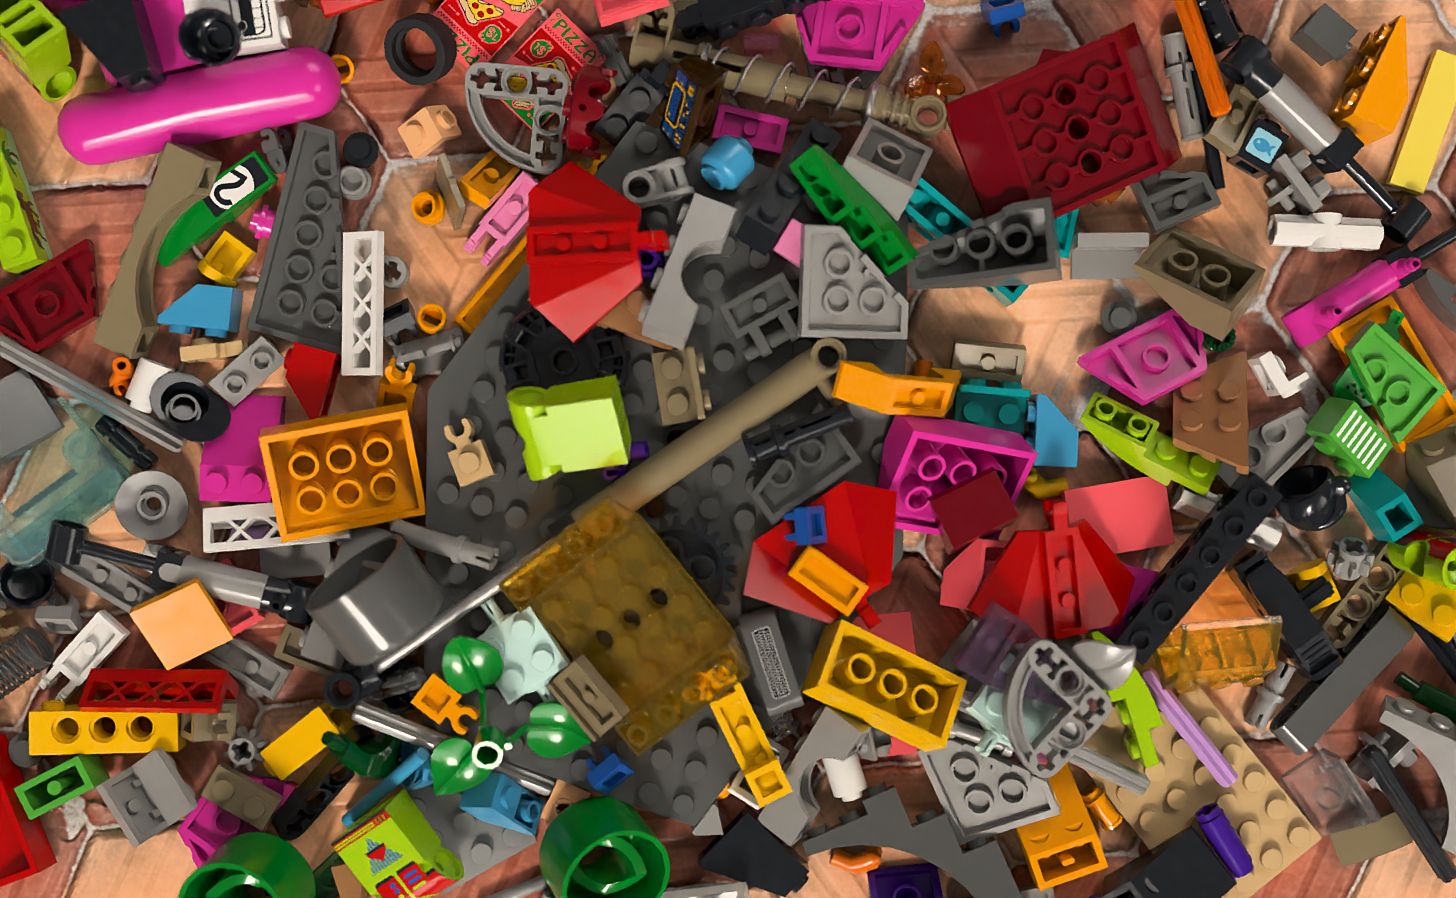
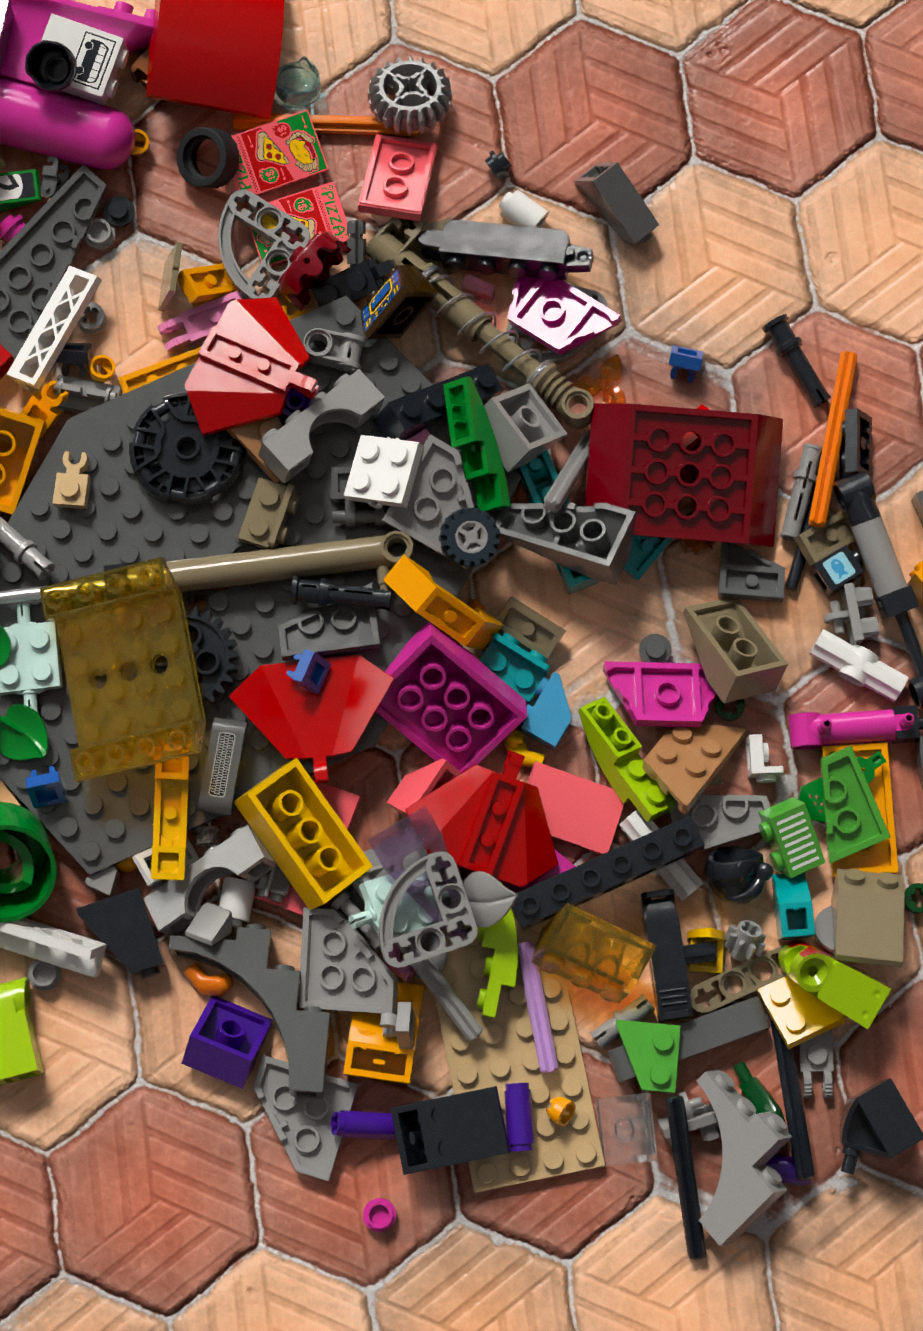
camera: 25 degrees right, 10 degrees down
light nougat bracket [397,104,462,160] -> none
light orange plate [411,189,446,225] -> none
lime piece [506,375,632,481] -> none
dark tan plate [546,654,631,742] -> none
dark purple arm [601,440,650,481] -> none
dark azure head [701,135,755,190] -> none
dark pink plate [712,103,789,156] -> none
light orange tile [787,545,869,617] -> none
dark red slope [927,467,1019,555] -> none
light grey panel [1070,232,1149,280] -> none
light orange pin [1080,783,1123,831] -> none
dark tan slope [1329,809,1413,867] -> none
none -> light grey slope [185,902,232,946]
none -> white plate [344,435,424,508]
none -> light grey tile [380,1002,415,1049]
none -> black wheel [439,508,500,567]
none -> light grey axle [543,430,590,513]
none -> light orange hinge [546,1096,576,1126]
none -> bright green wing [615,1020,681,1093]

